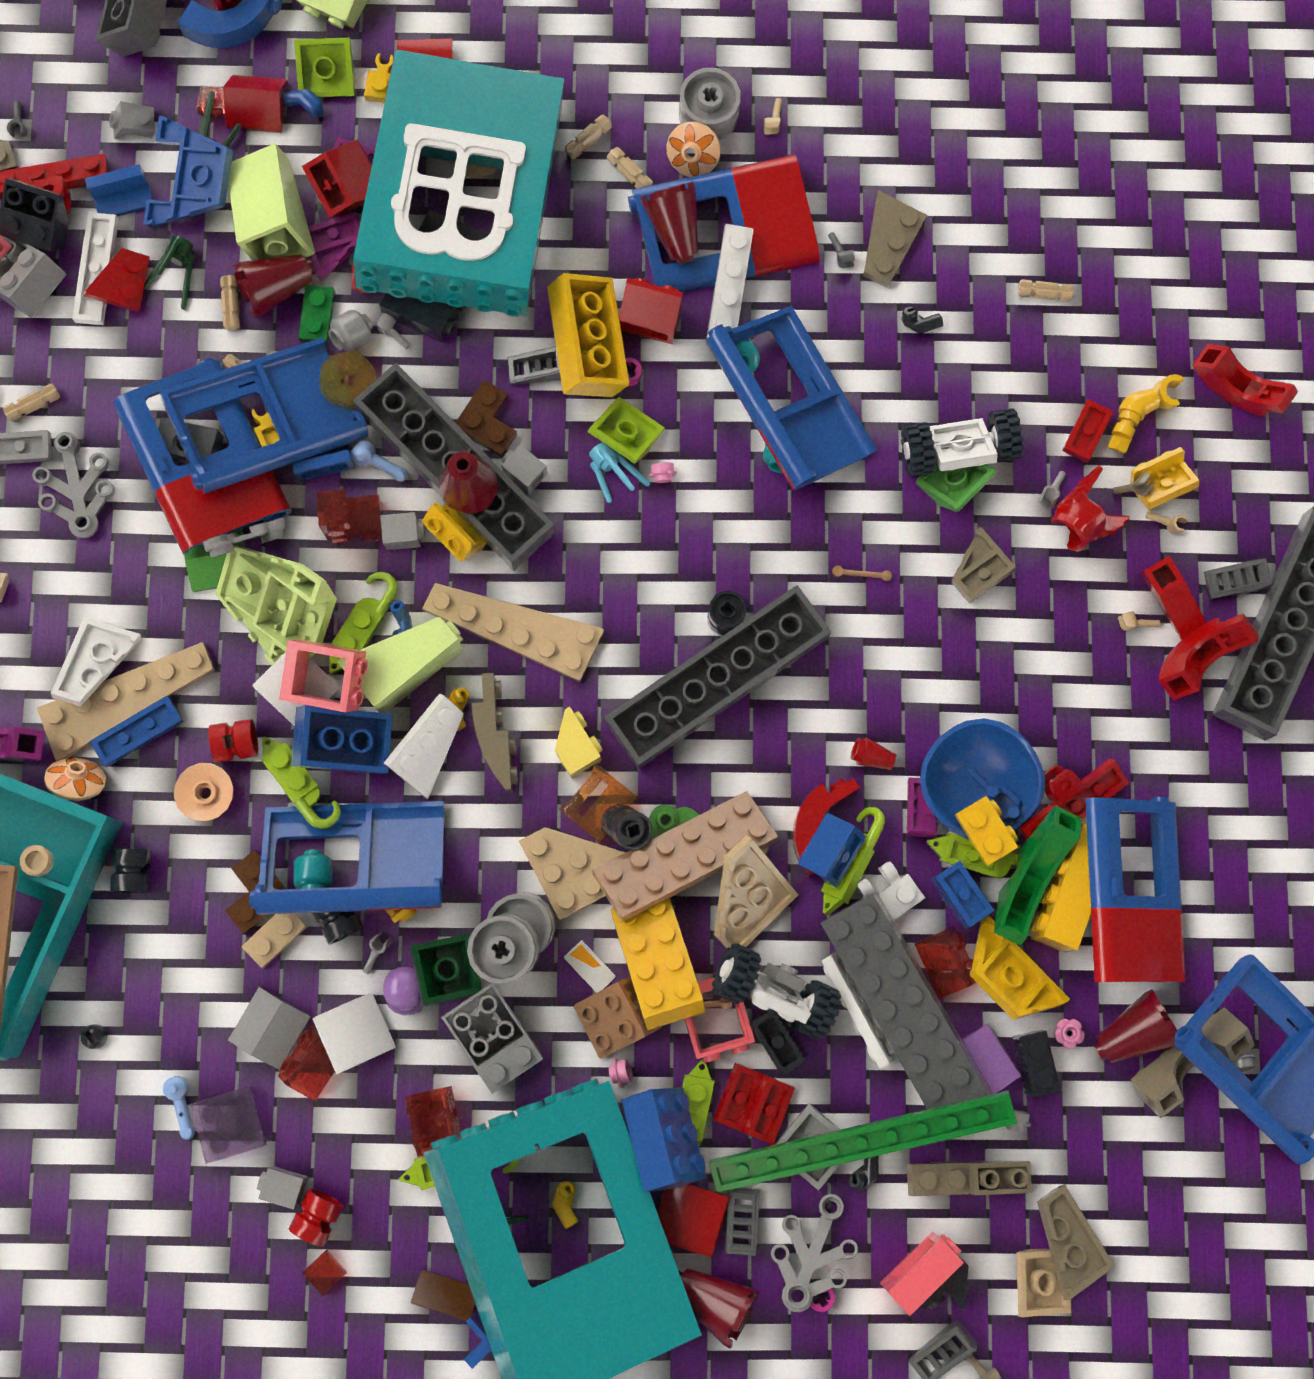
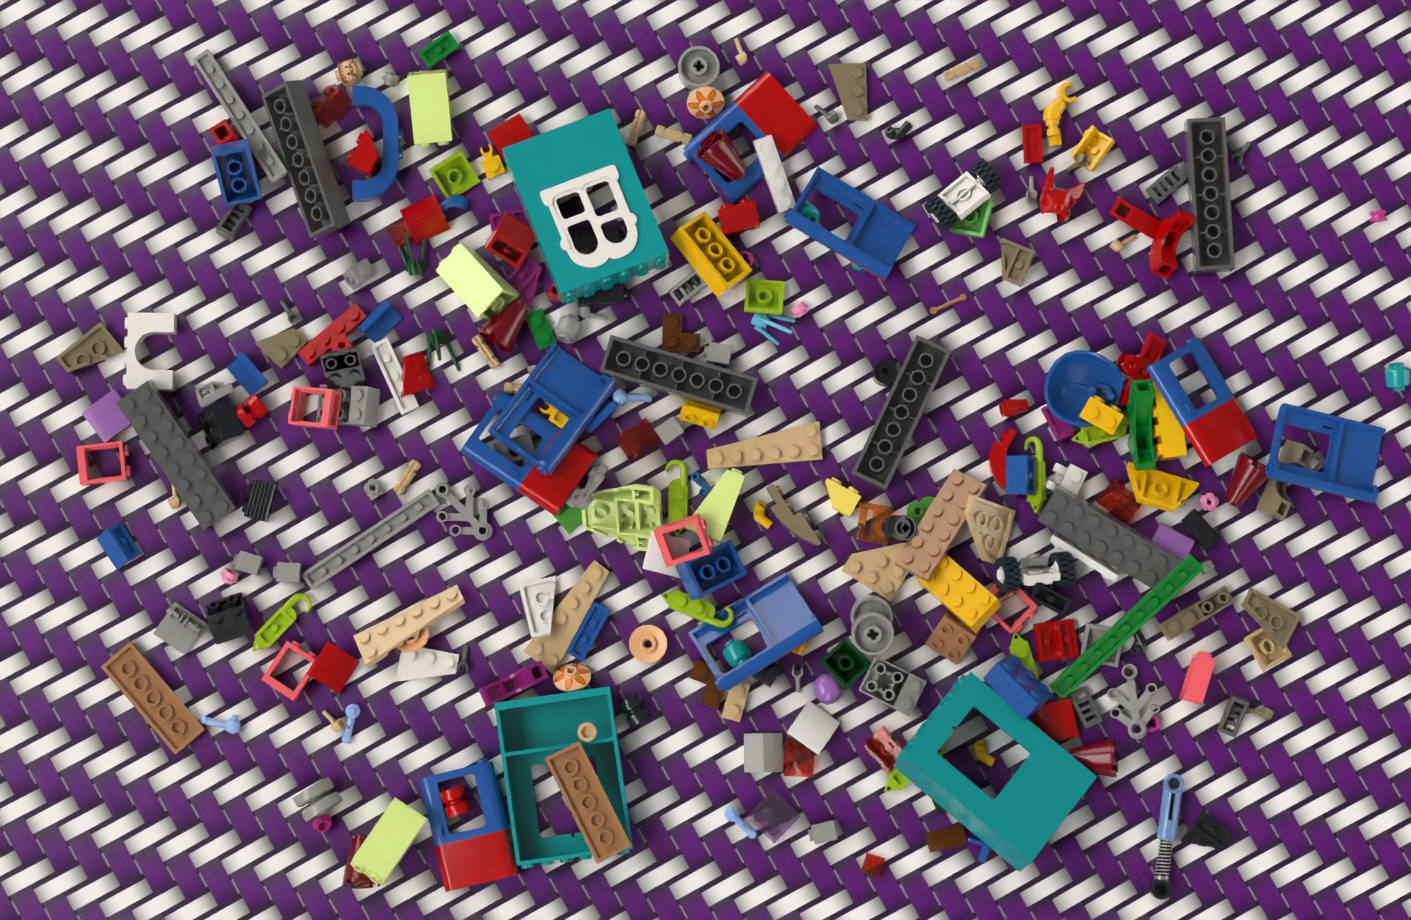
camera: 25 degrees left, 5 degrees up
black hinge [81,1024,107,1049] -> none
blue wing [143,116,233,228] -> none
red wheel [208,719,259,763] -> none
red wheel [288,1188,344,1247] -> none
clear yellow plate [319,351,377,409] -> none
white wing [384,694,464,799] -> none
dark red cone [439,451,498,514] -> none
white sticker [564,940,616,993] -> none
bright pink plate [609,1058,633,1088] -> none
black slope [920,1257,969,1311] -> none
blue panel [930,861,994,929] -> none
tan hand [1145,511,1189,534] -> none
red arch [1192,344,1299,417] -> none

